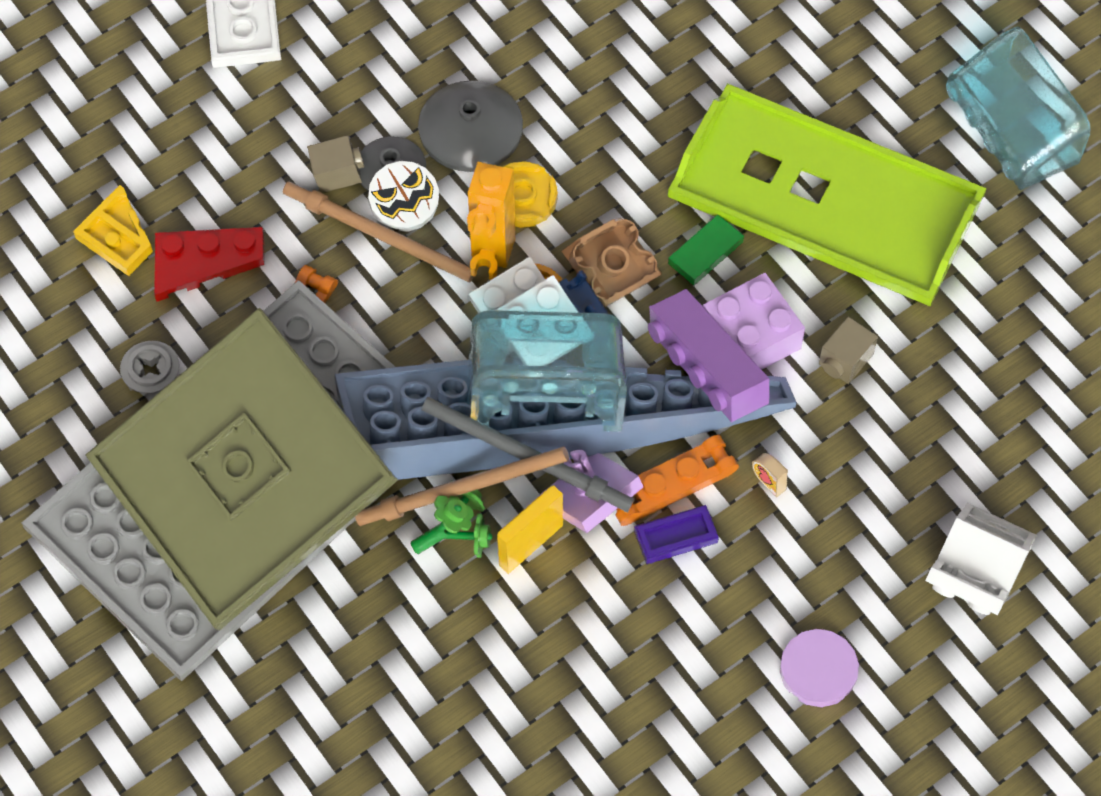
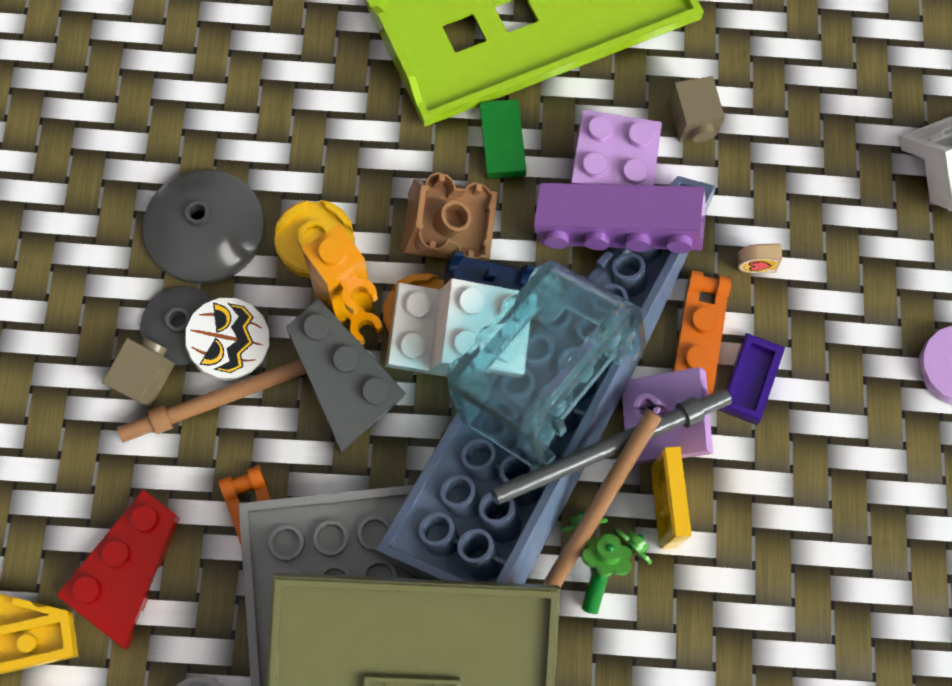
camera: 55 degrees left, 10 degrees up
none -> dark grey wedge [286,298,406,454]

